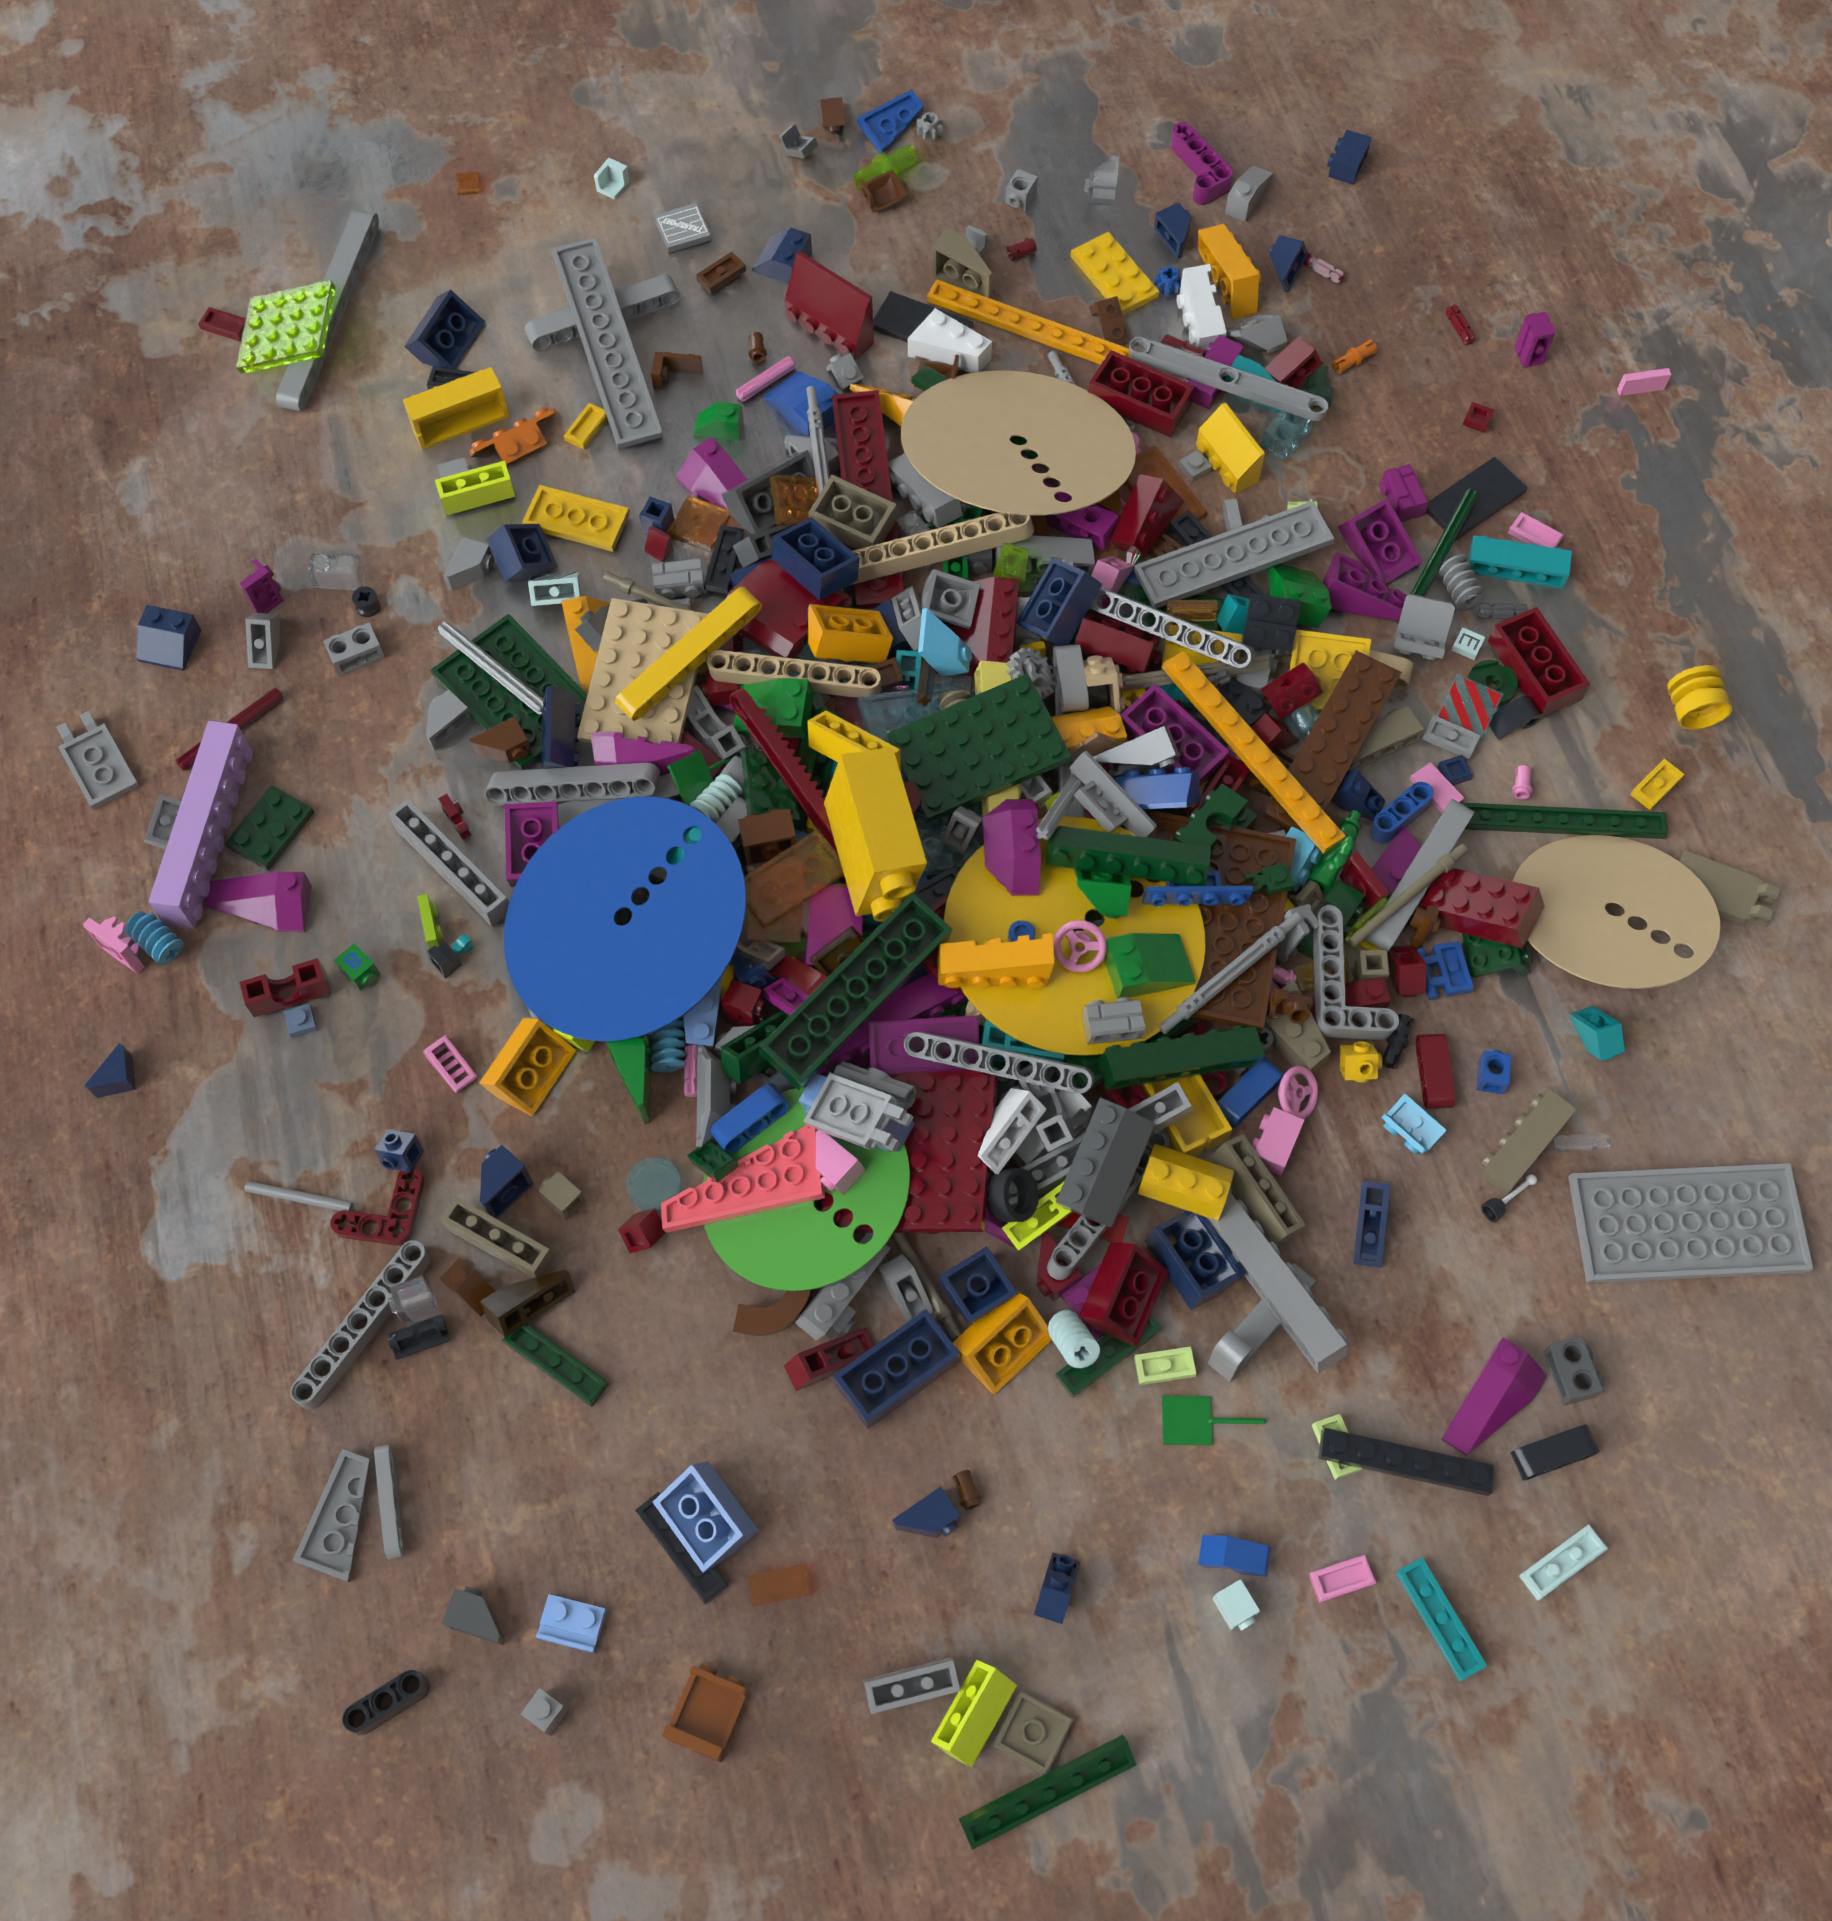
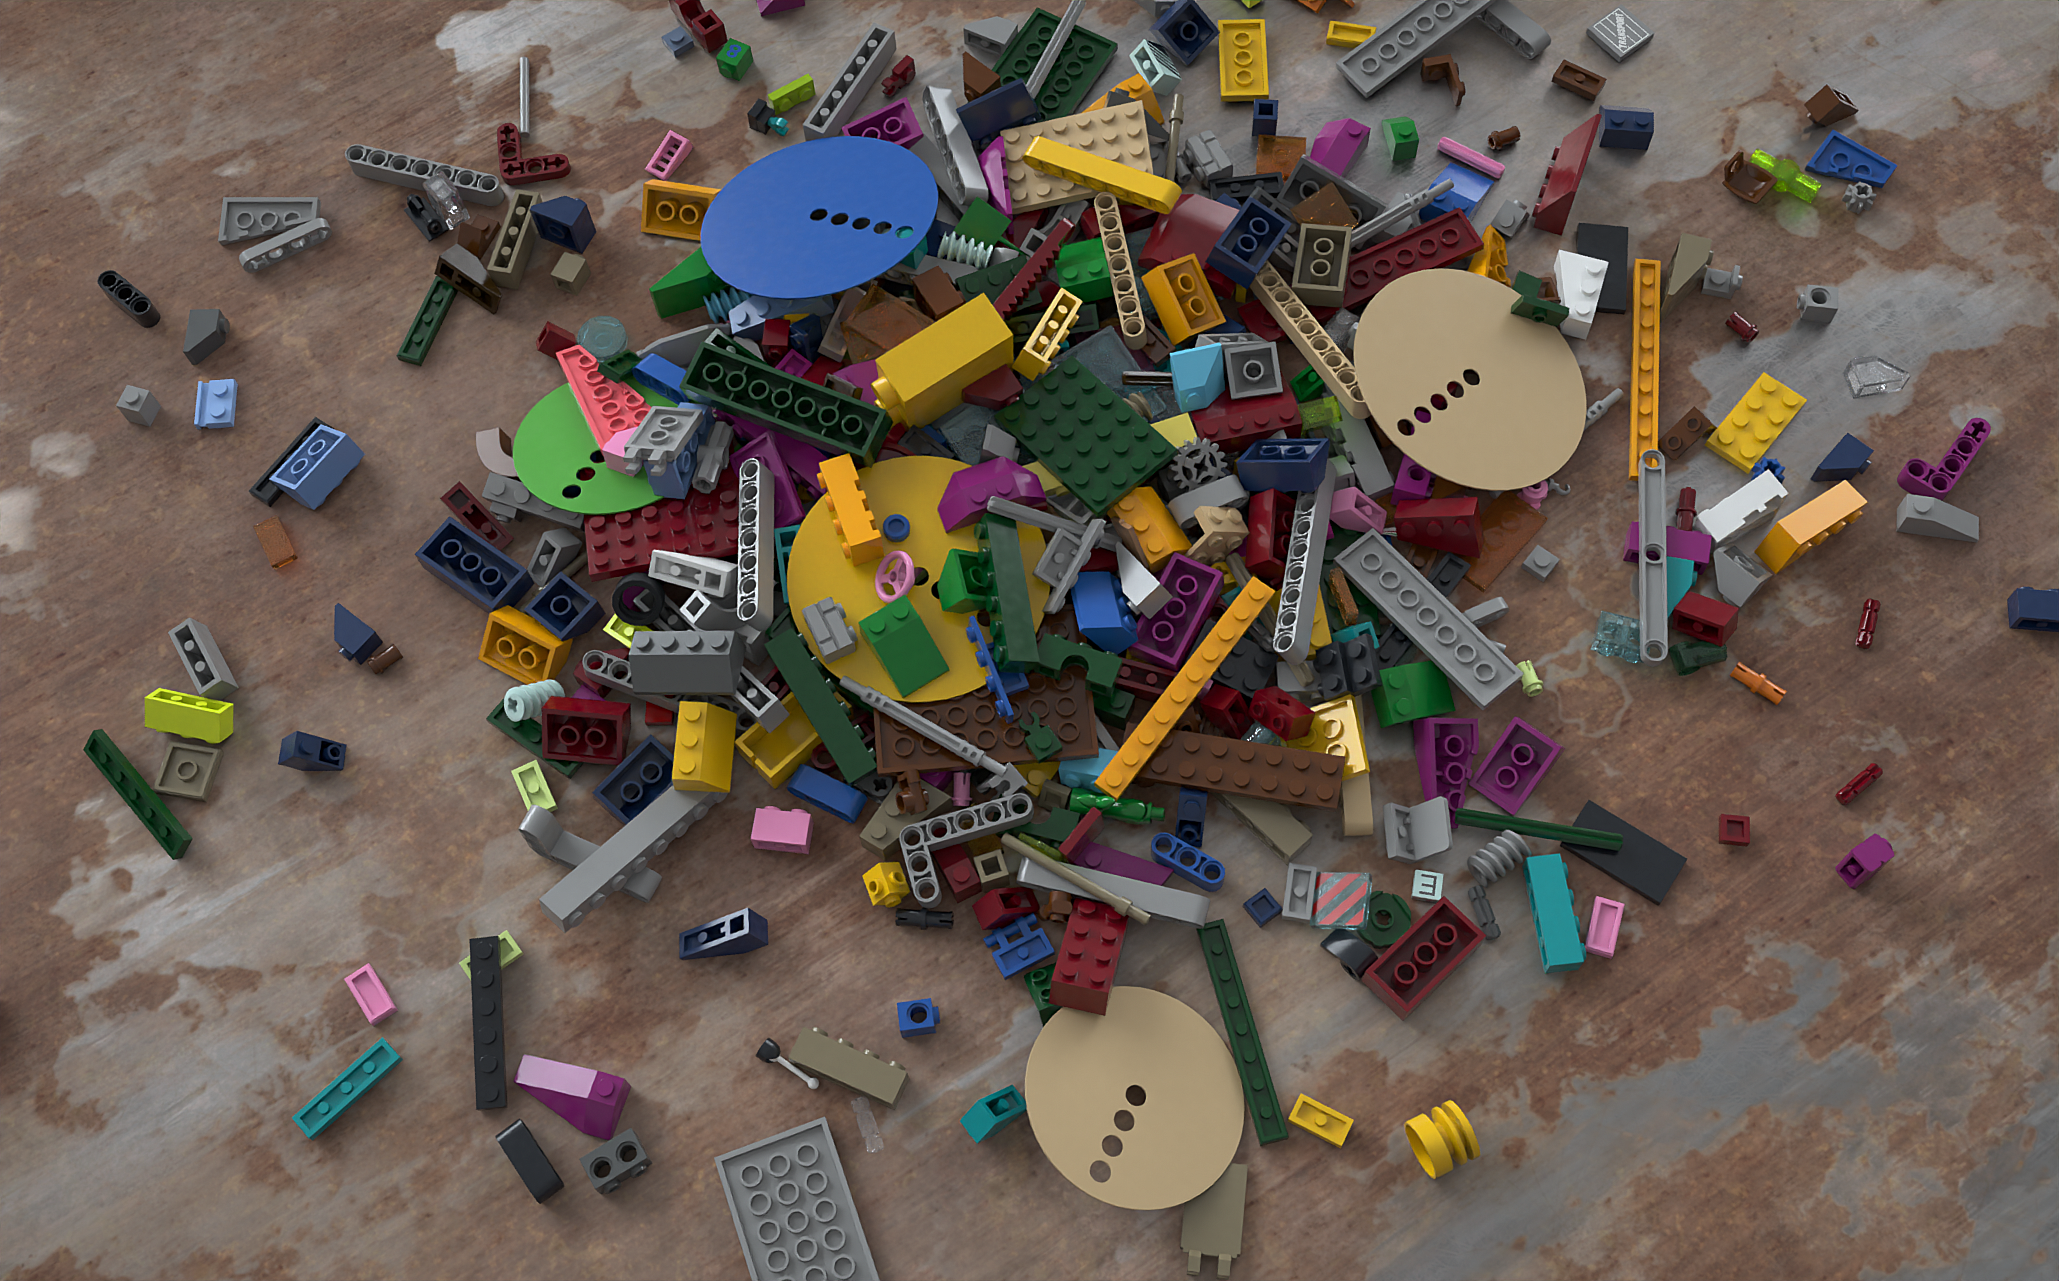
camera: 75 degrees right, 0 degrees up
dark blue brick [374,1129,424,1172] -> none
dark red slope [644,525,673,562] -> none
dark orange panel [662,1664,749,1763] -> none
flat silver bracket [779,125,818,159] -> none
dark red brick [1088,350,1195,438] -> none
green piece [1162,1396,1266,1446] -> none
yellow slope [1196,402,1265,494] -> none
blue slope [1198,1535,1271,1577] -> none
dark tan brick [1209,1134,1306,1247] -> none
light aqua brick [1212,1579,1260,1631] -> none
dark blue slope [1269,235,1308,293] -> none
bright pink piece [1278,1066,1318,1119] -> none
magenta brick [1379,464,1429,522] -> none
medium azure bracket [1381,1094,1448,1155] -> none
bright pink tile [1410,762,1464,813] -> none
dark red beam [1415,1033,1455,1109] -> none
bright pink pin [1512,765,1533,800] -> none
light aqua tile [1519,1524,1608,1601] -> none
bright pink tile [1617,368,1671,396] -> none
none -> dark green plate [1511,294,1570,327]

